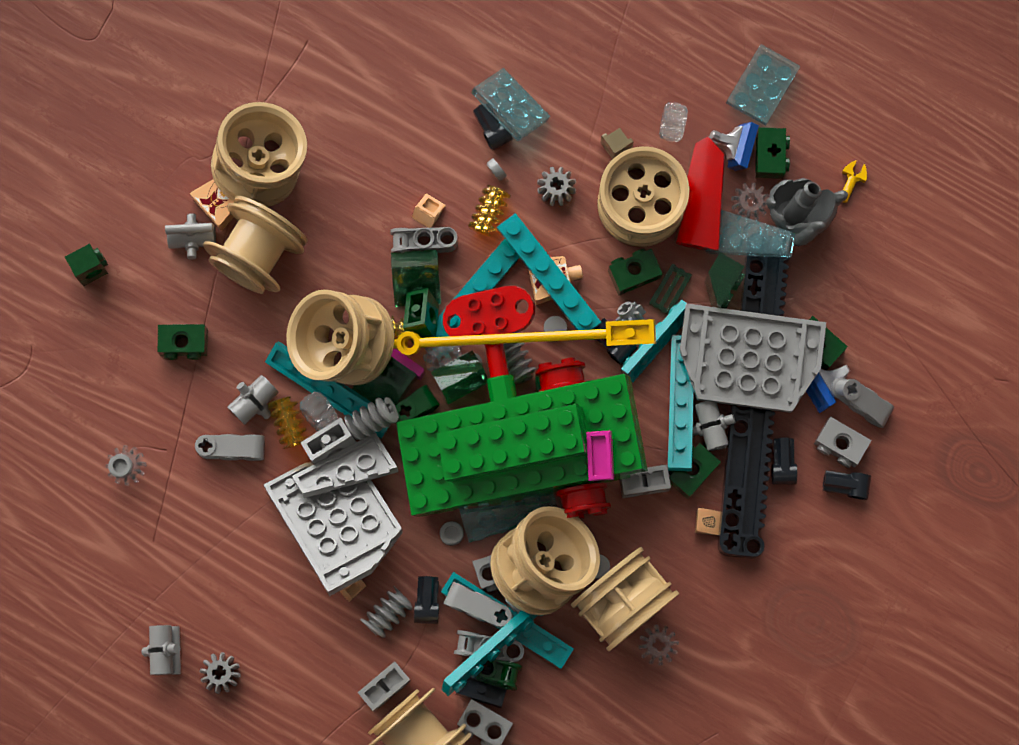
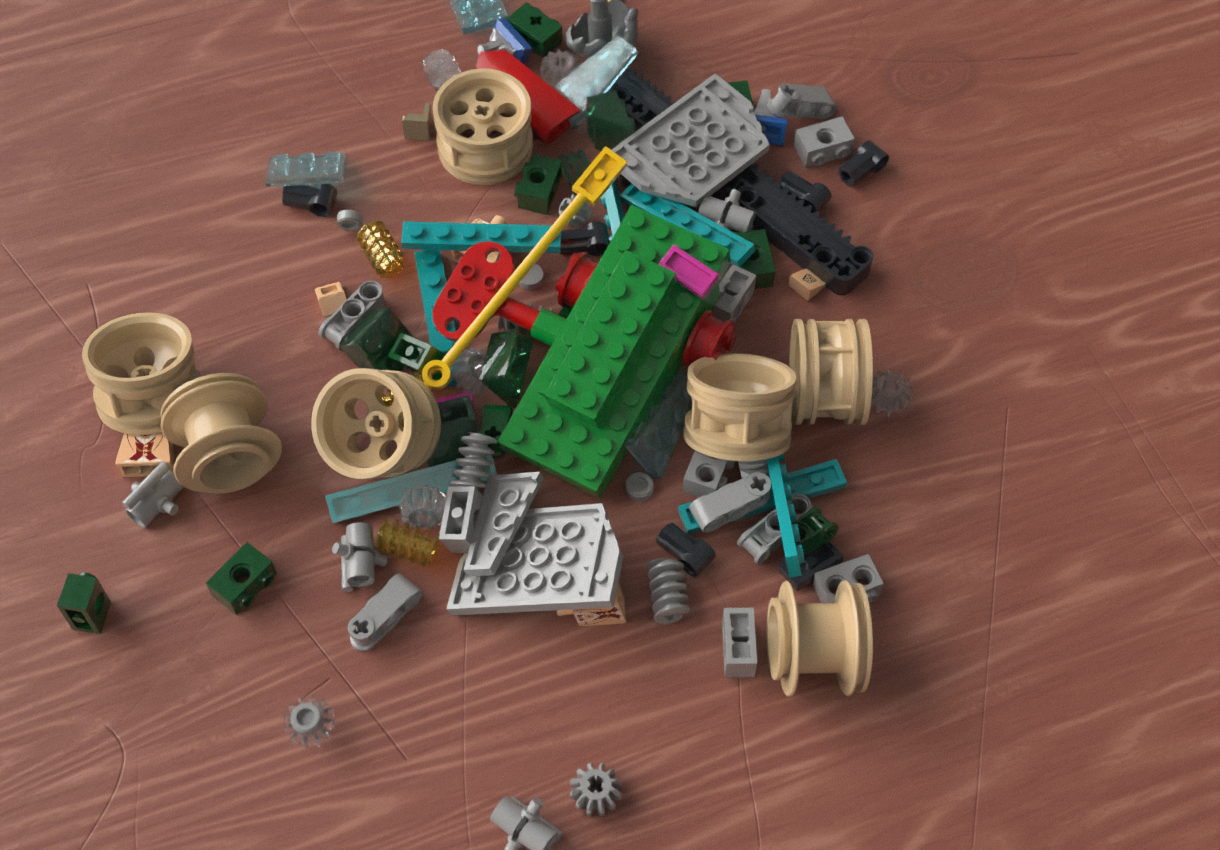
camera: 50 degrees left, 20 degrees down
light grey gear [537,167,576,206] -> none

